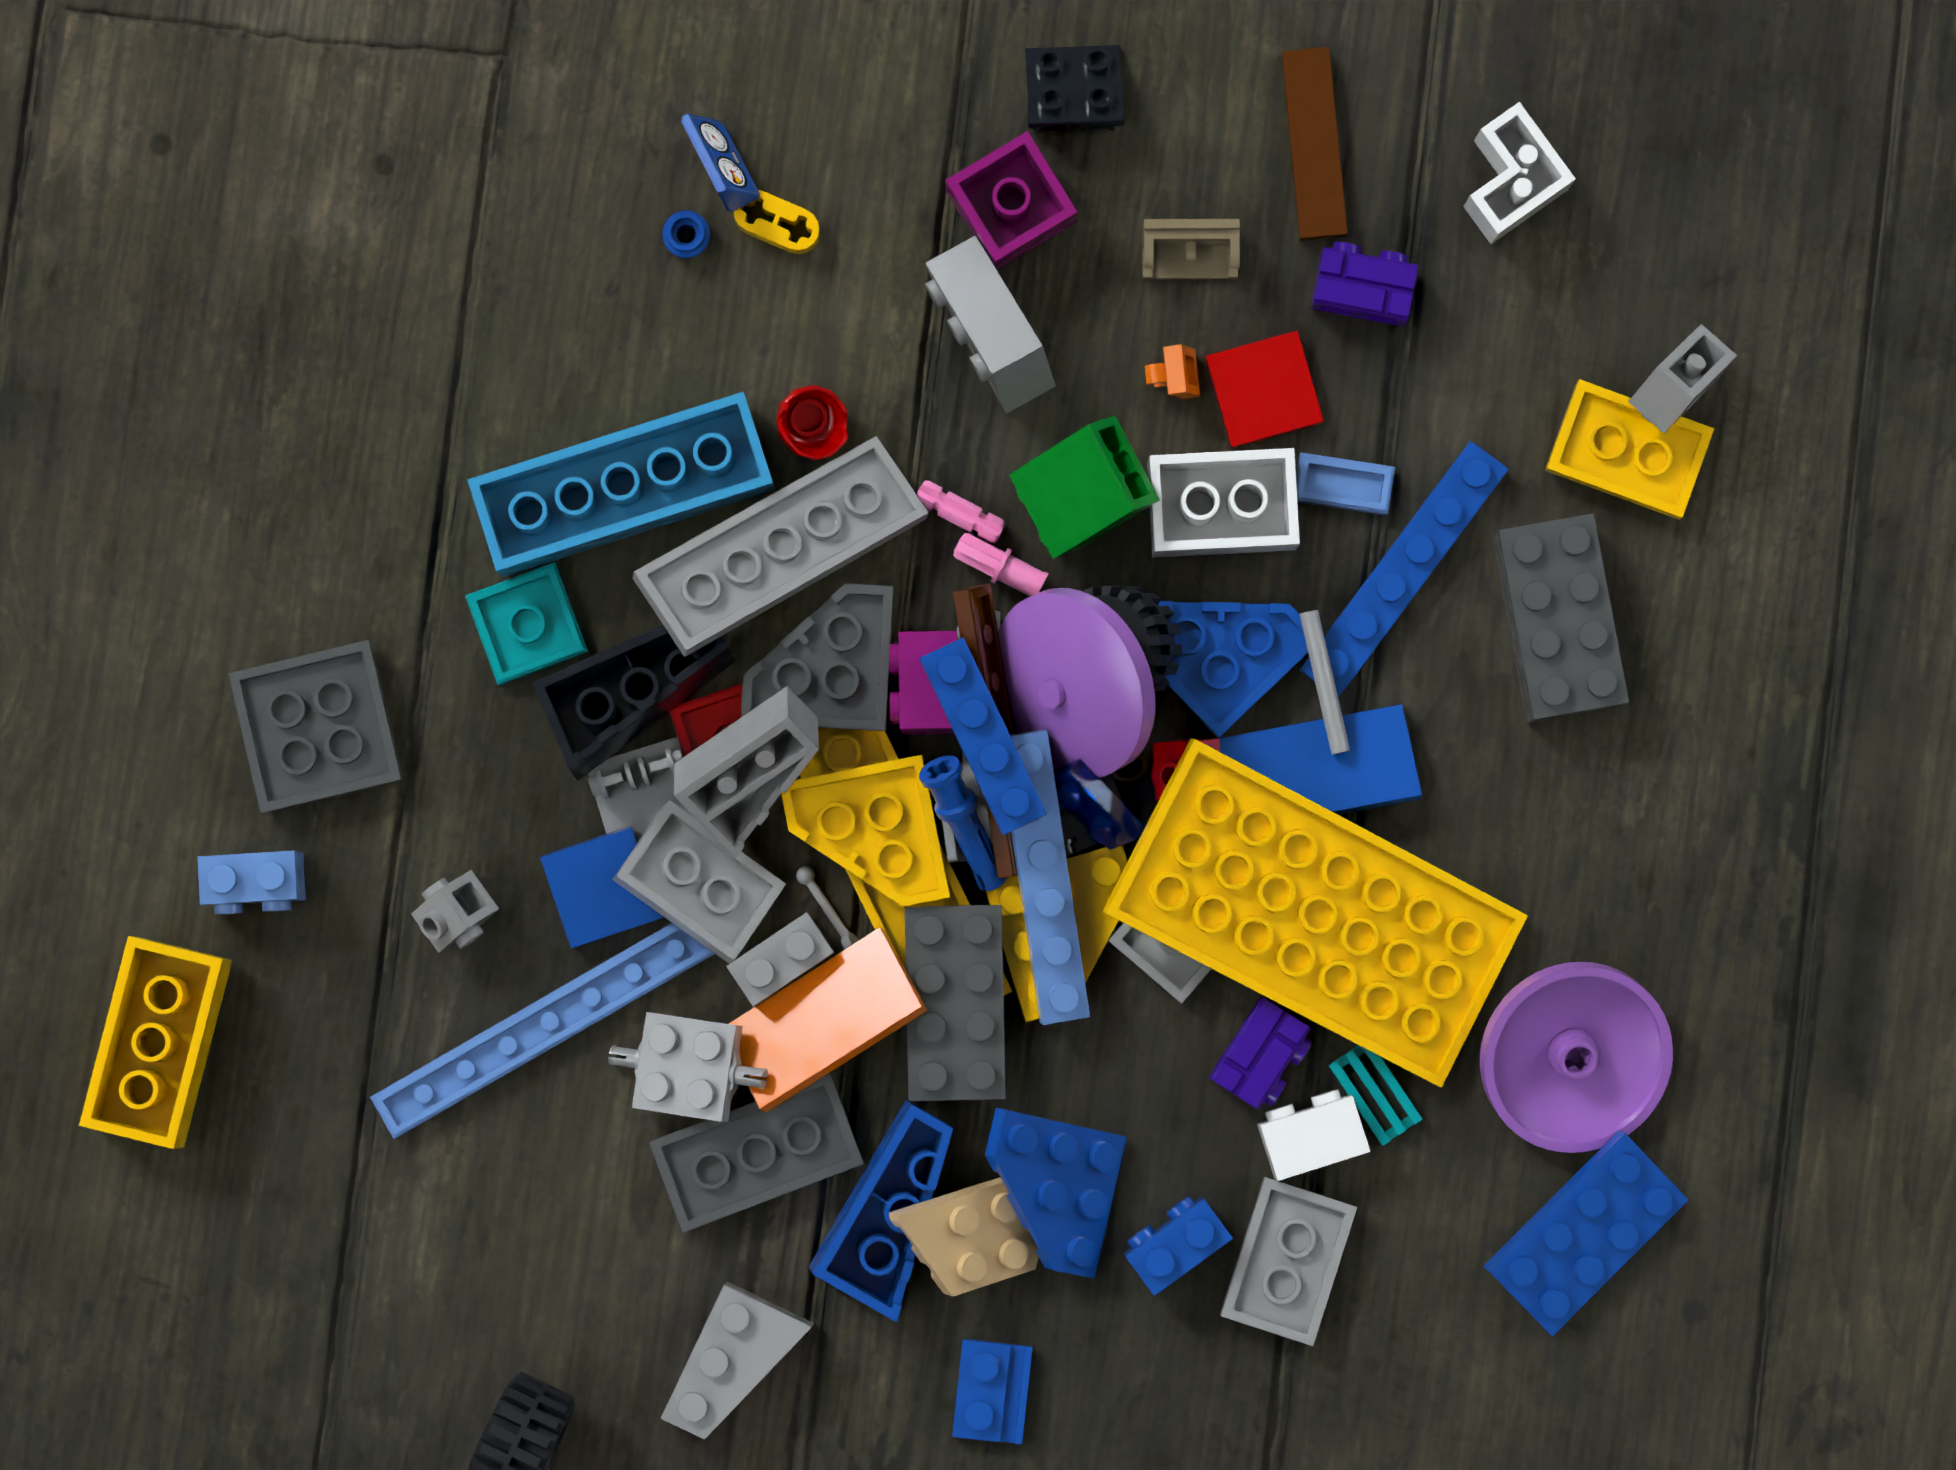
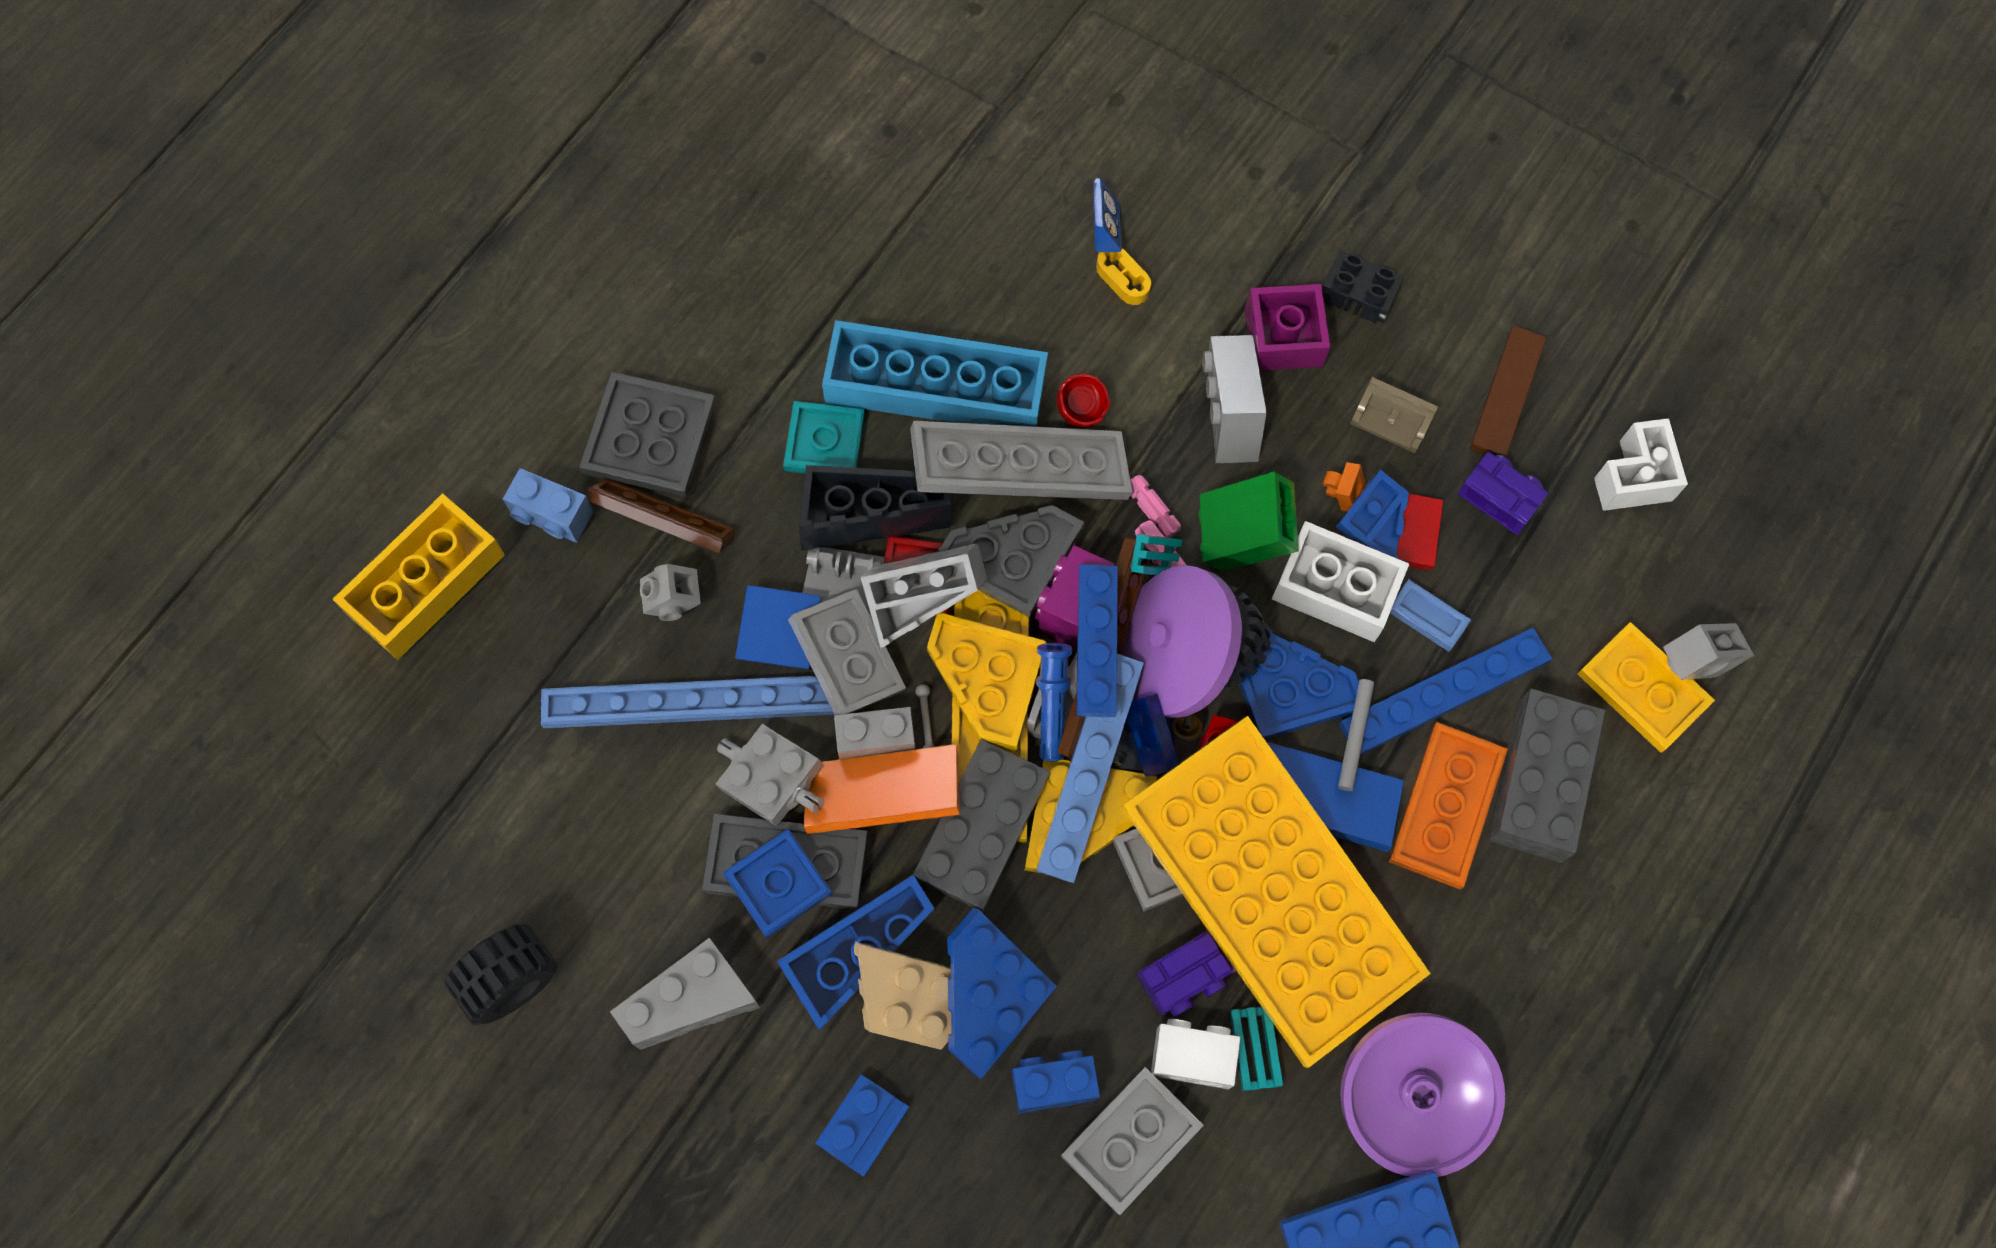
camera: 25 degrees right, 15 degrees down
blue plate [662,210,710,259] -> none
none -> reddish brown tile [587,478,736,553]
none -> blue tile [723,829,832,939]
none -> teal tile [1131,534,1183,575]
none -> blue wing [1335,469,1409,559]
none -> orange tile [1388,722,1508,890]

